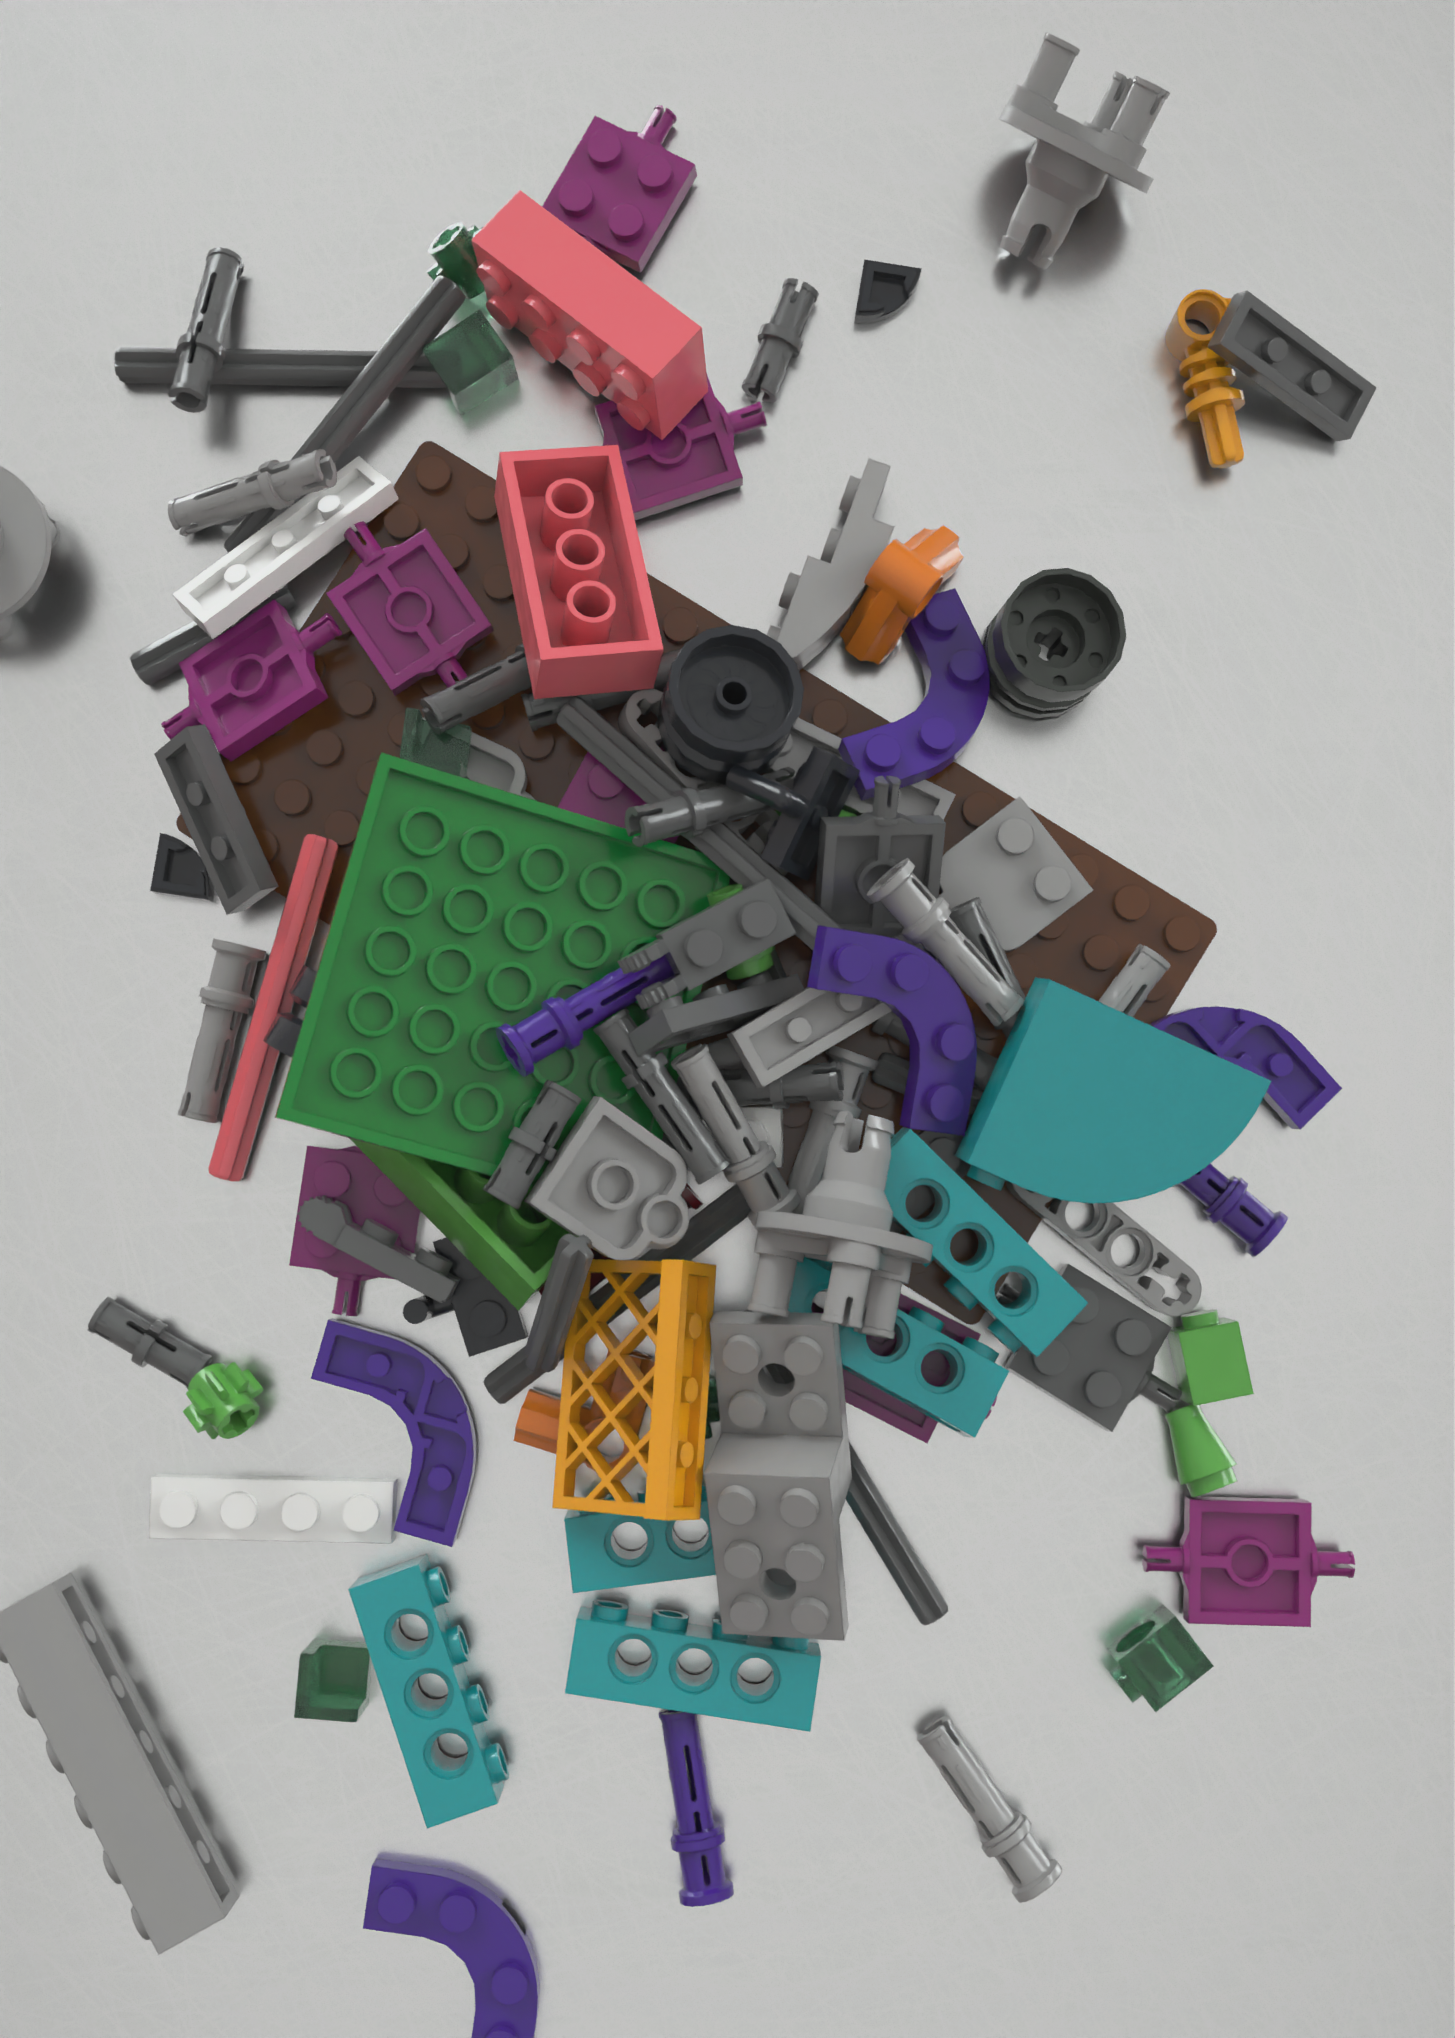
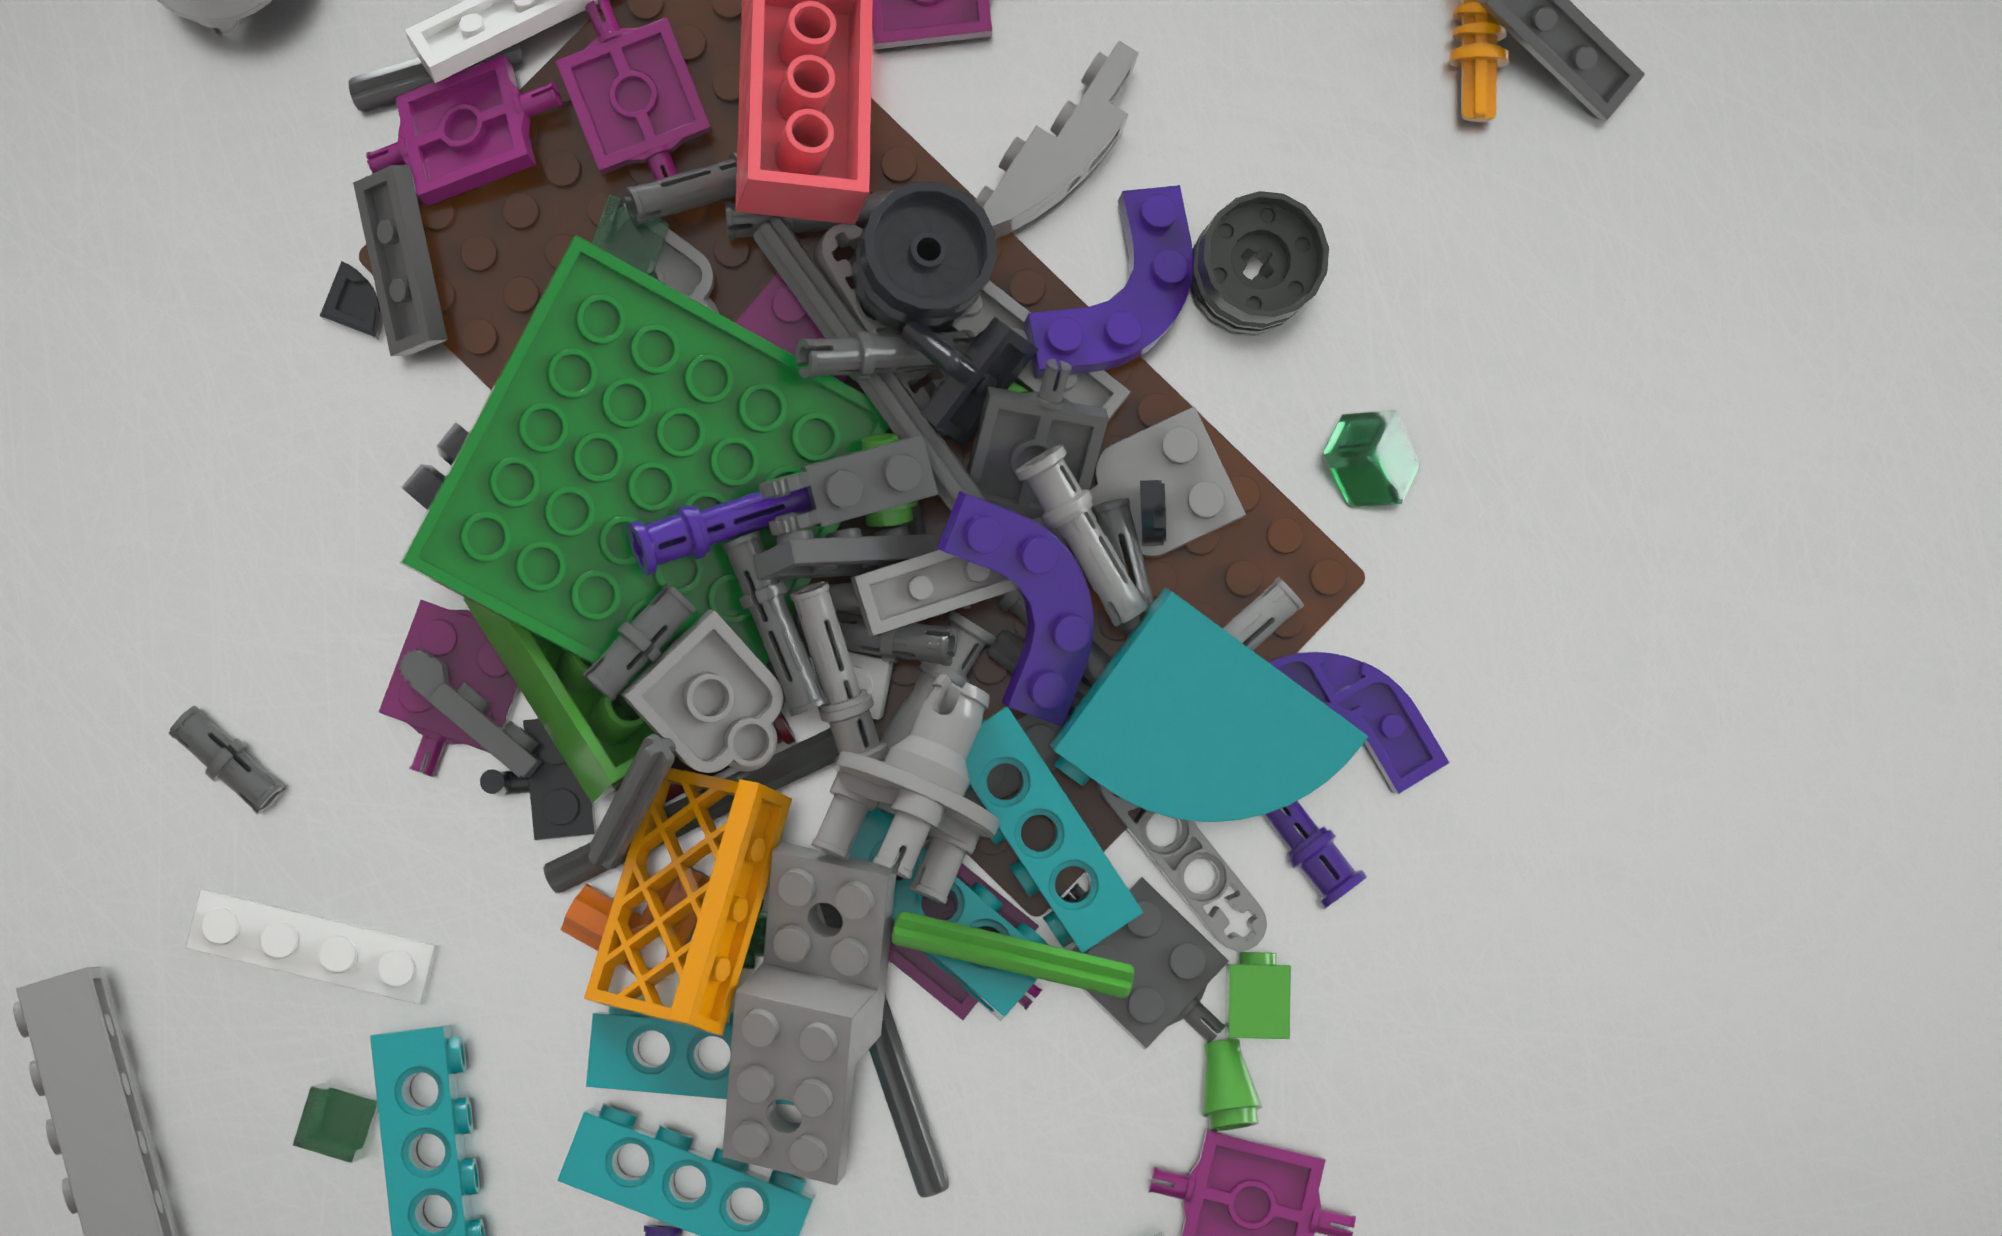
camera: 15 degrees right, 0 degrees up
light grey pin [178,938,267,1123] -> none
bright green gear [183,1362,263,1439] -> none
coral axle [208,834,339,1181] -> none
dark purple plate [311,1318,476,1547] -> none
orange piece [840,525,964,665] -> none
none -> bright green axle [892,911,1135,998]
none -> black tile [1140,480,1167,546]
none -> clear green panel [1323,410,1420,507]

